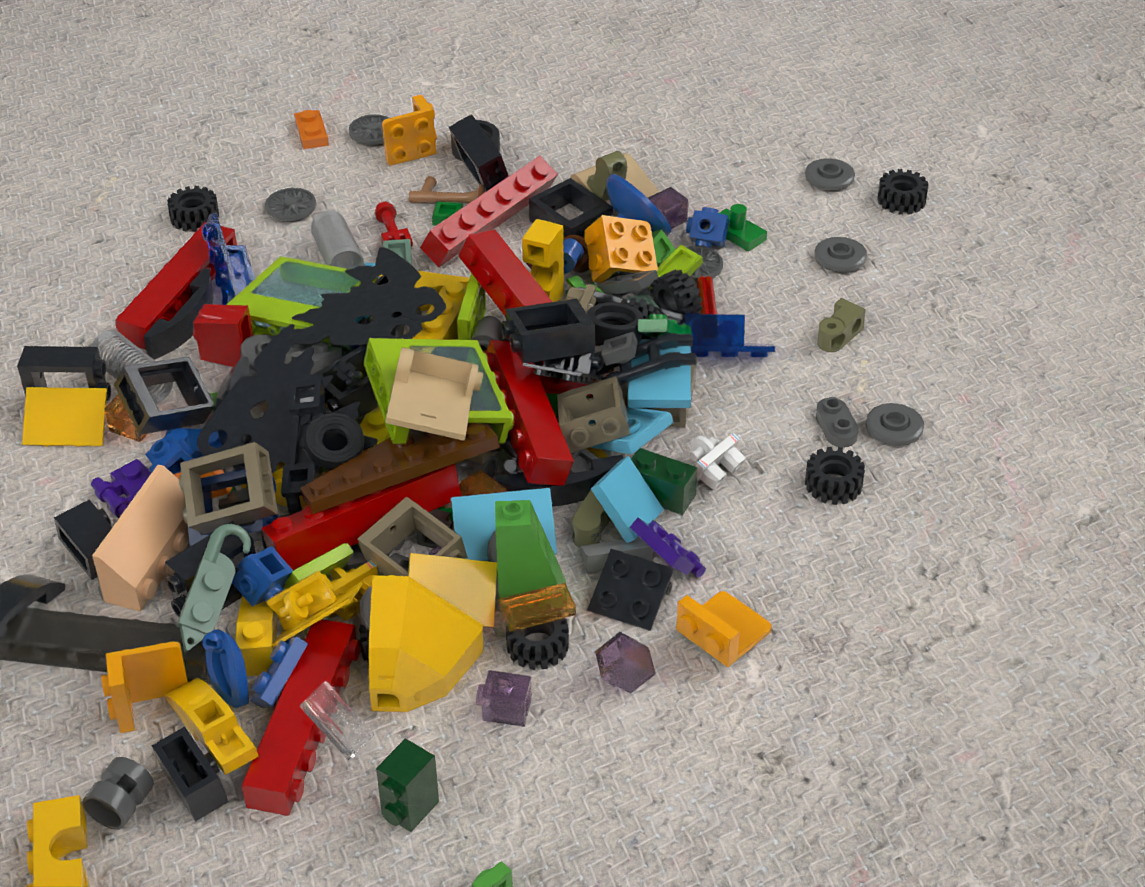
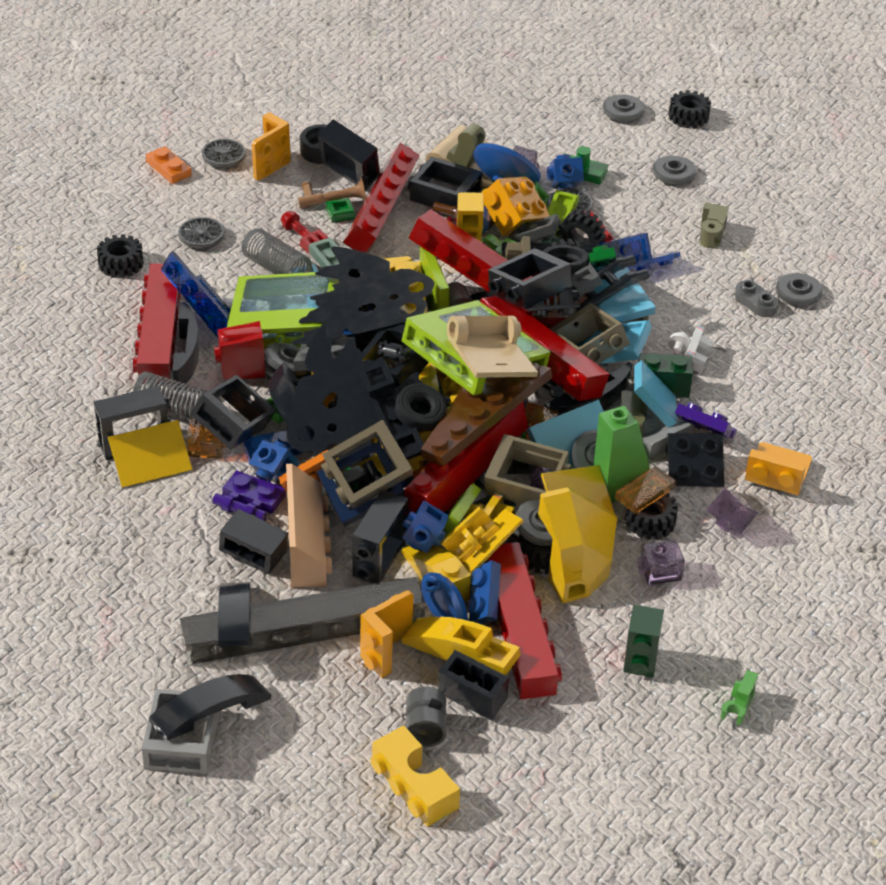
camera: 25 degrees left, 0 degrees up
sand green plate [176,524,251,653] -> none
clear tile [299,681,375,760] -> none
black tyre [805,447,865,505] -> none

